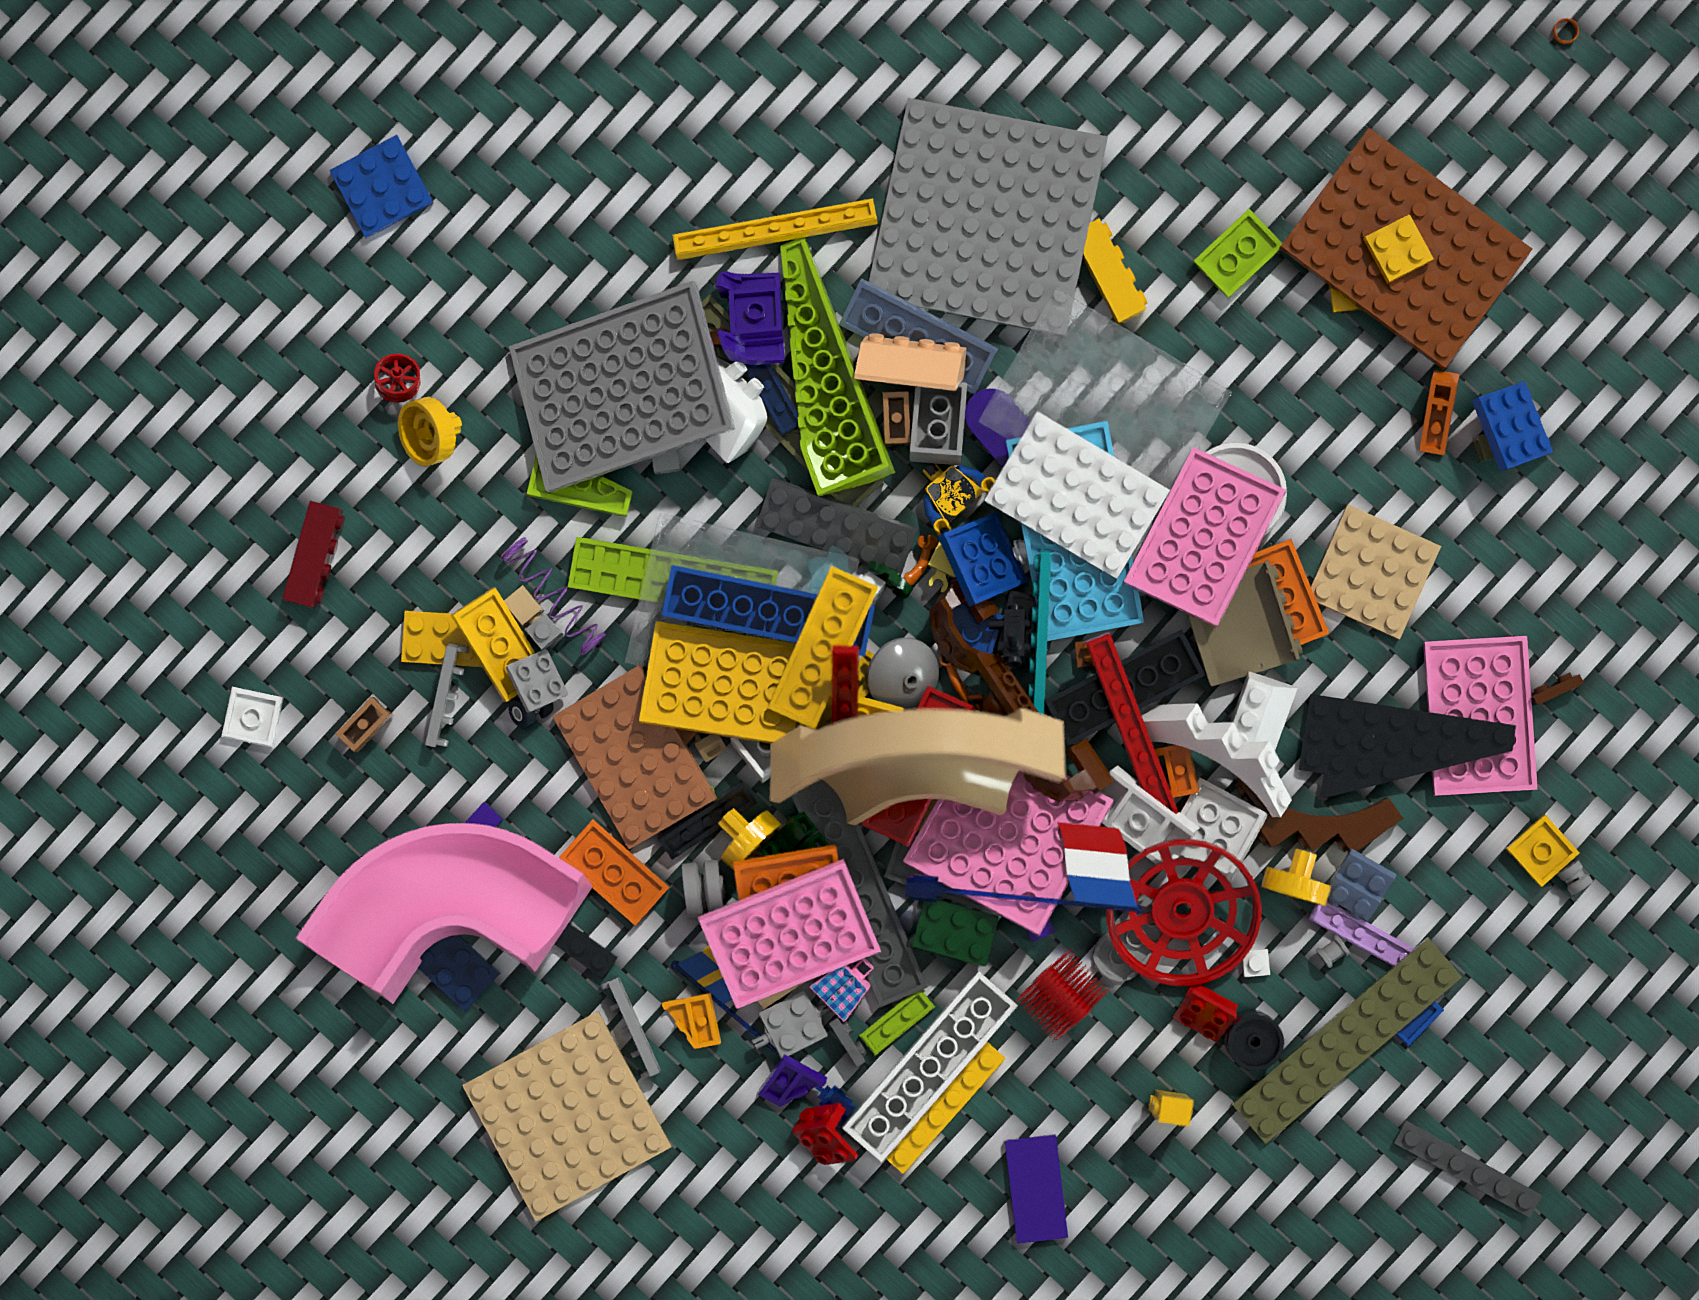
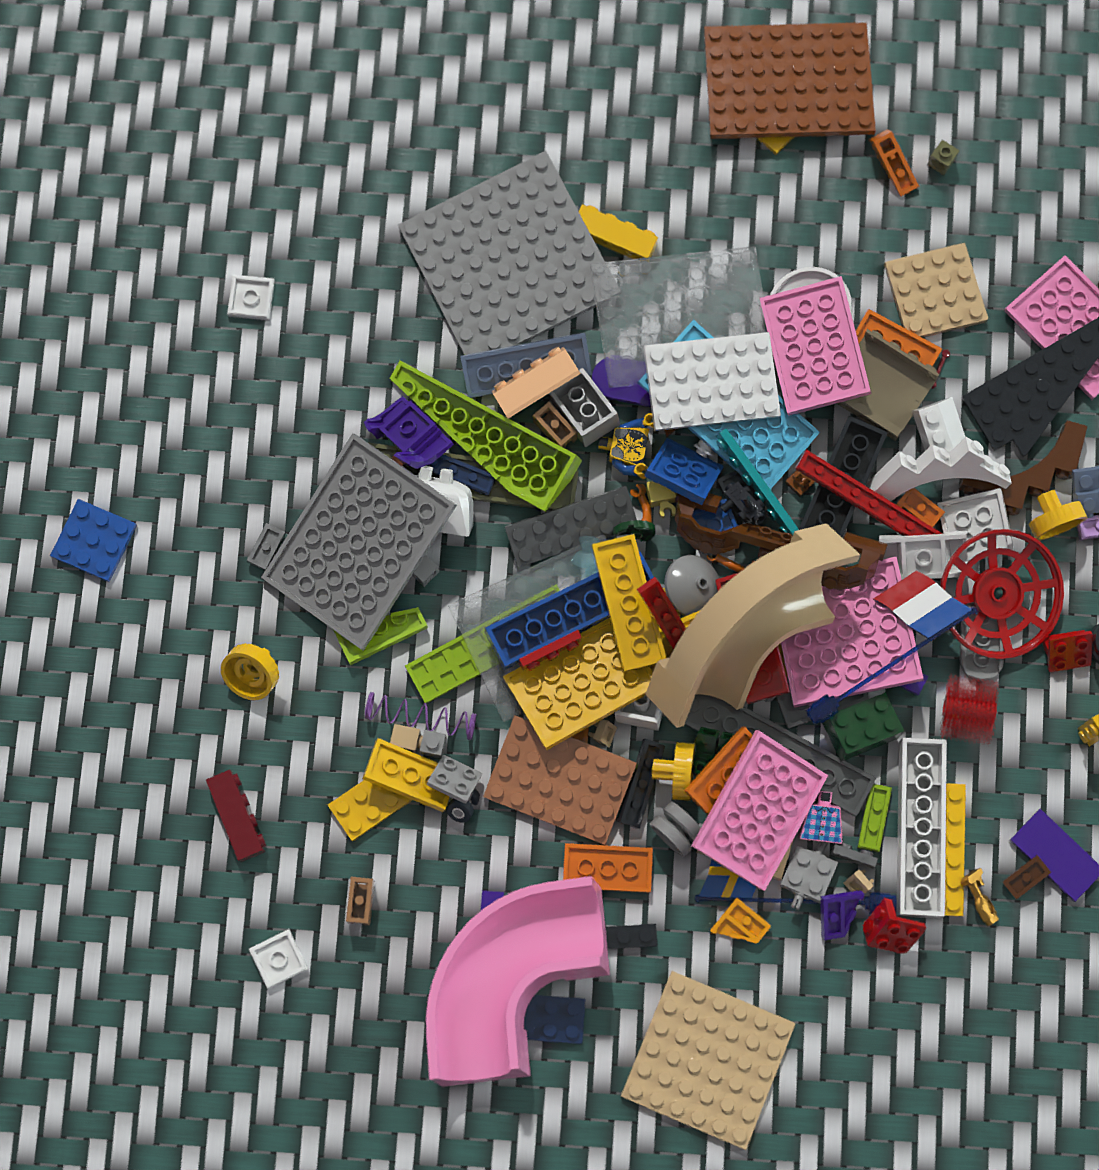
camera: 40 degrees left, 10 degrees down
red wheel [374,353,421,403] -> none
light grey hinge [425,642,469,747] -> none
light grey hinge [600,977,661,1079] -> none
yellow tile [673,199,878,260] -> none
lime plate [1193,209,1282,299] -> none
white plate [1242,949,1270,977] -> none
yellow plate [1363,214,1434,284] -> none
blue plate [1471,381,1553,472] -> none
none -> white tile [227,275,275,321]
none -> flat silver plate [246,523,286,571]
none -> red plate [519,630,582,671]
none -> tan tile [844,870,874,894]
none -> dark red hinge [931,349,950,389]
none -> pearl gold piece [960,868,999,926]
none -> reddish brown plate [1002,855,1052,900]

